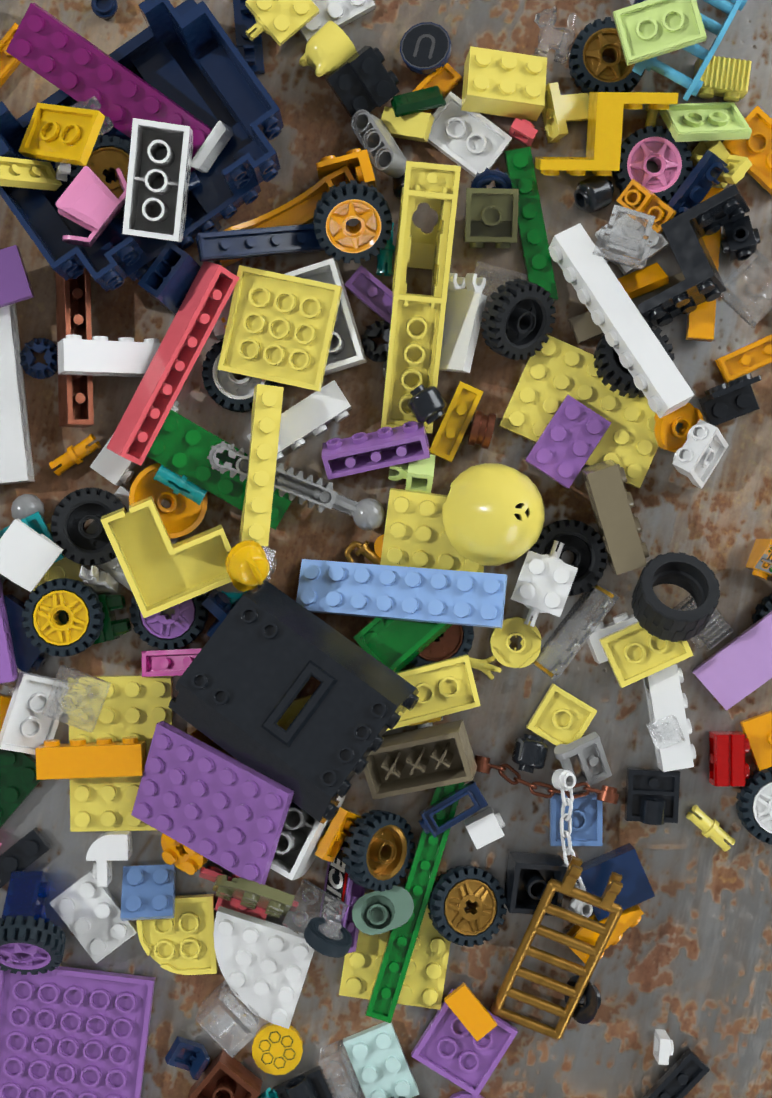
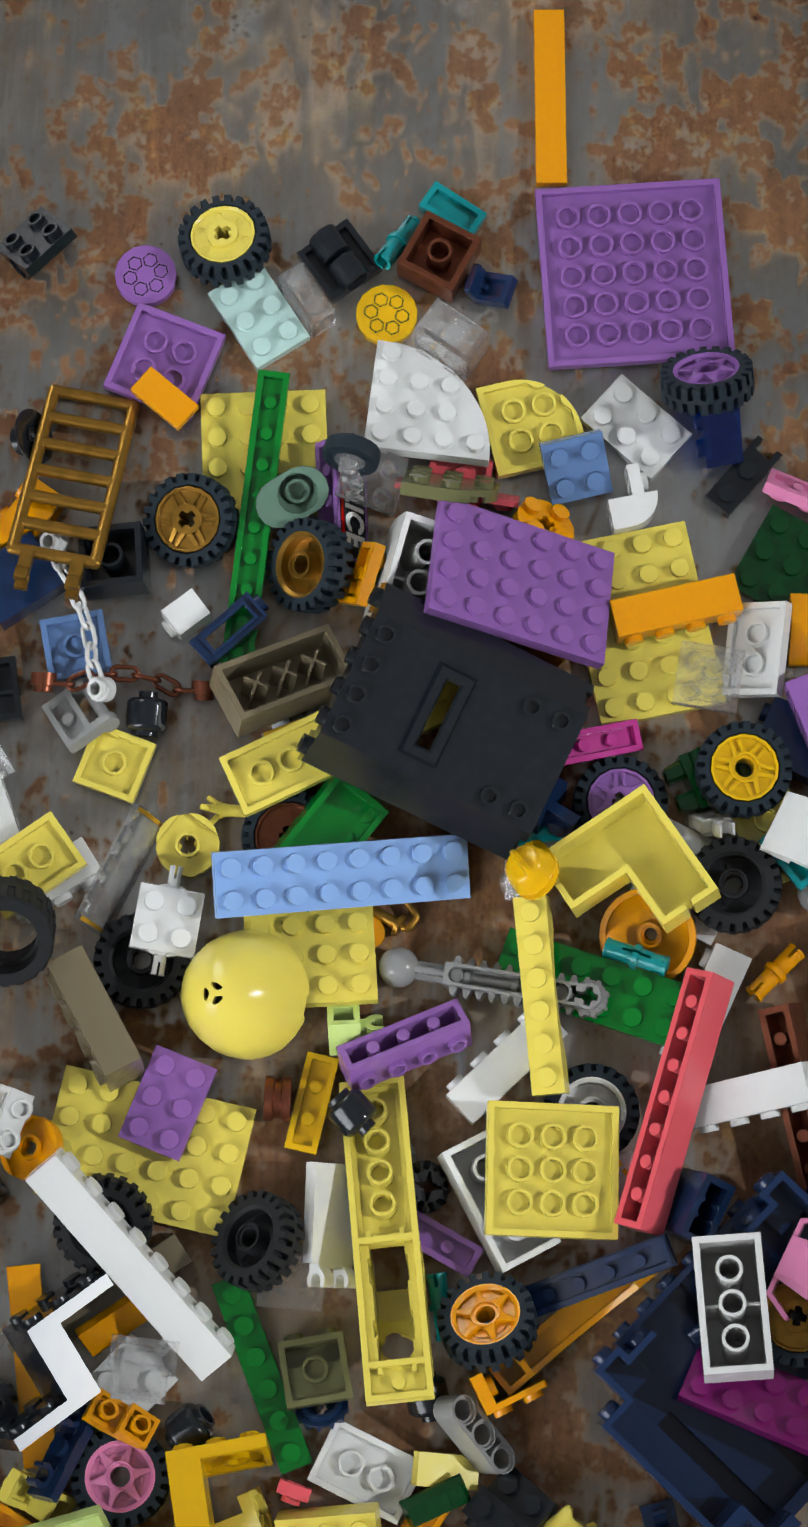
camera: 170 degrees right, 10 degrees down
white tile [191,121,233,173] -> none

